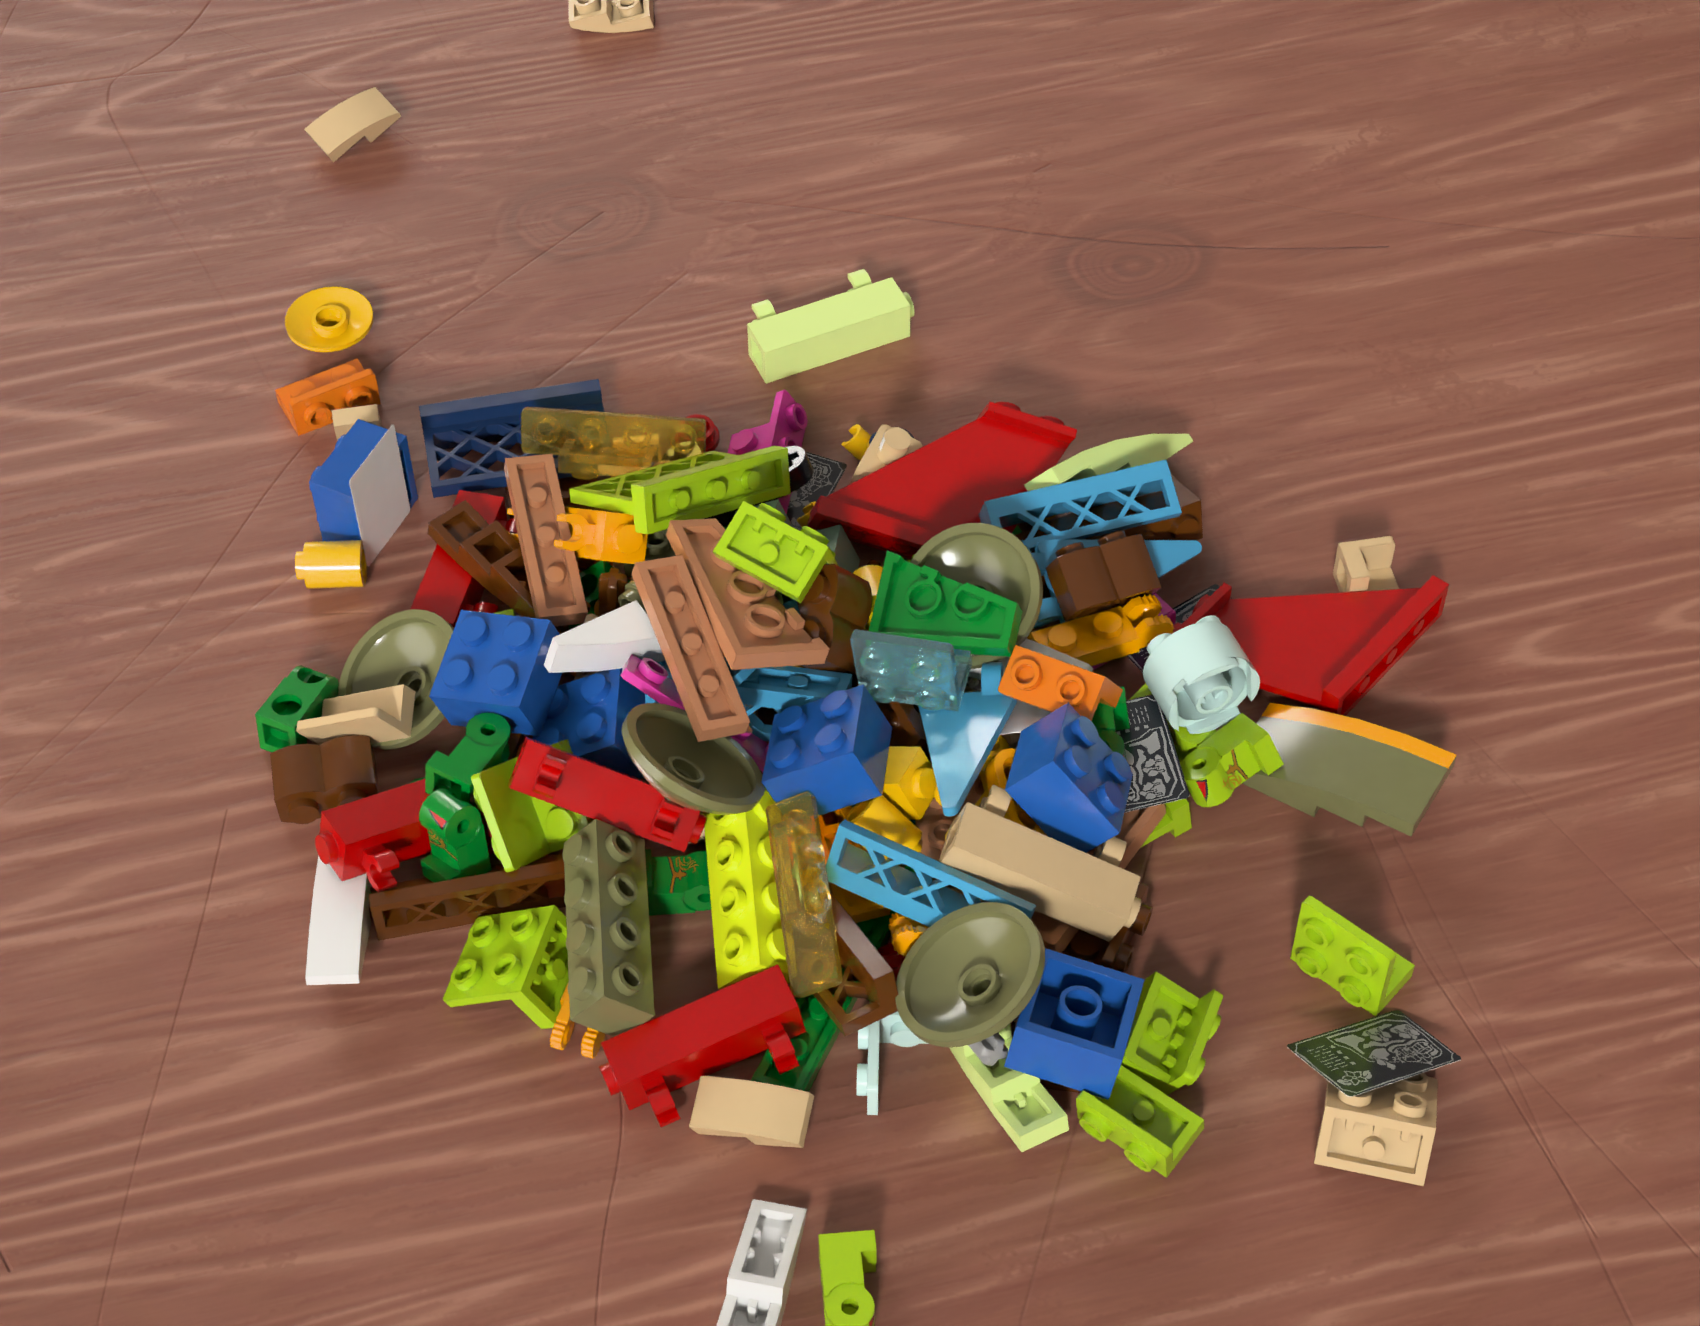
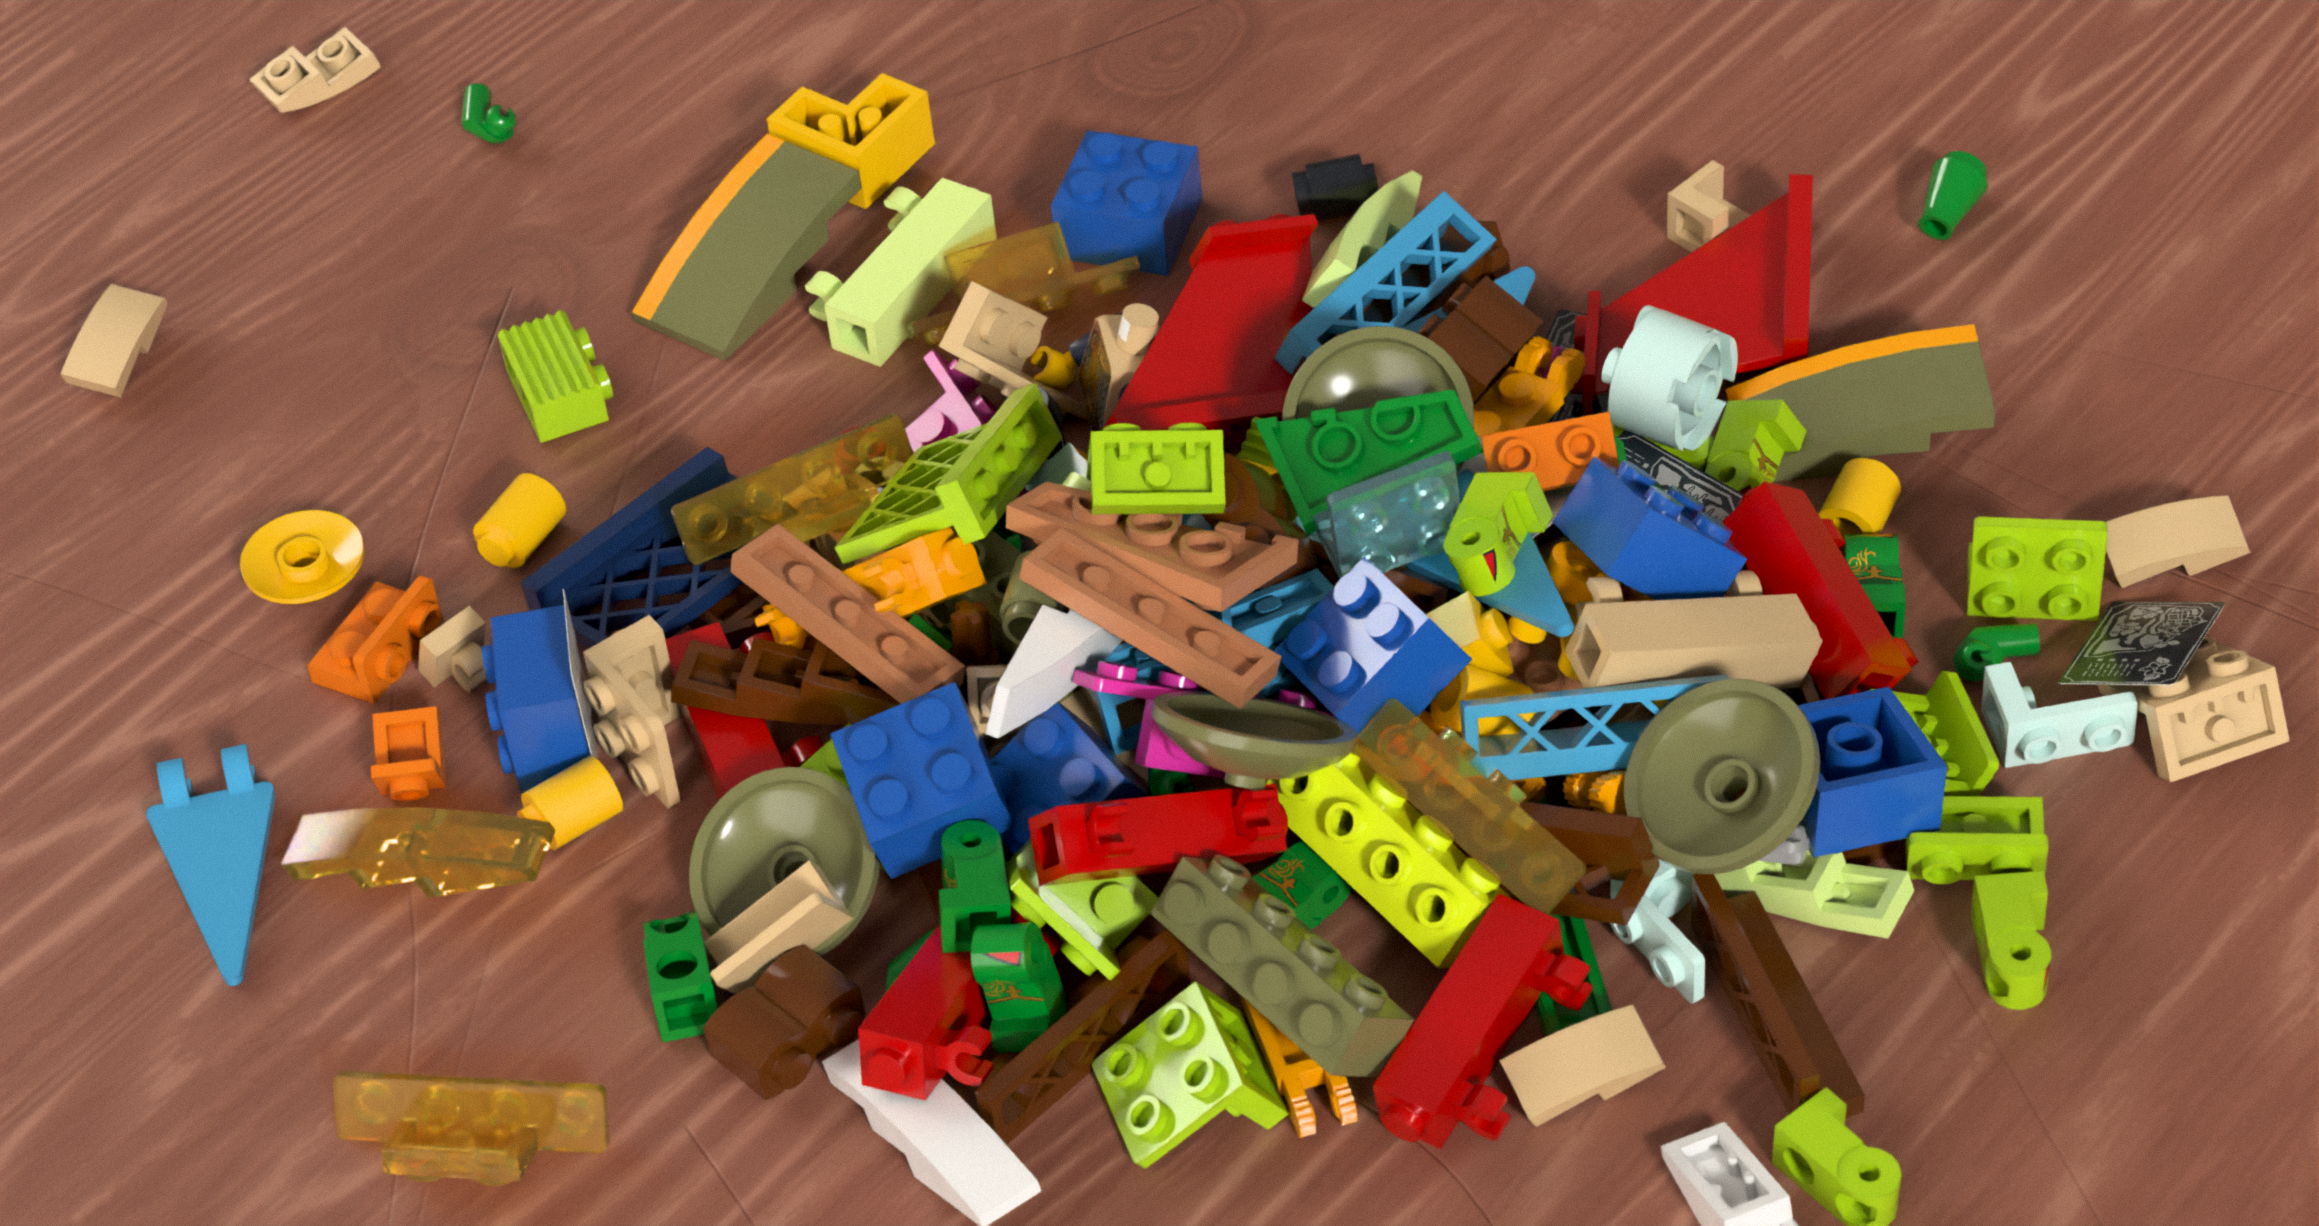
camera: 30 degrees left, 5 degrees down
none -> dark azure flag [146,743,276,986]
none -> clear yellow slope [281,807,556,898]
none -> clear yellow bracket [333,1071,609,1186]
none -> orange bracket [370,706,446,801]
none -> green arm [461,83,517,144]
none -> yellow brick [473,473,566,568]
none -> lime brick [497,310,614,443]
none -> tan bracket [583,615,681,809]
none -> olive slope [632,133,862,361]
none -> yellow brick [767,73,935,210]
none -> clear yellow bracket [906,221,1140,346]
none -> tan bracket [939,281,1088,421]
none -> blue brick [1051,130,1203,276]
none -> black brick [1292,153,1379,221]
none -> lime leg [1443,472,1553,597]
none -> reddish brown fence [1691,873,1865,1118]
none -> red brick [1722,481,1919,700]
none -> yellow brick [1818,458,1901,553]
none -> green leg [1844,534,1906,638]
none -> green cone [1918,151,1988,240]
none -> green arm [1953,623,2040,681]
none -> lime leg [1971,871,2051,1010]
none -> light aqua bracket [1981,662,2138,768]
none -> tan slope [2106,495,2251,588]

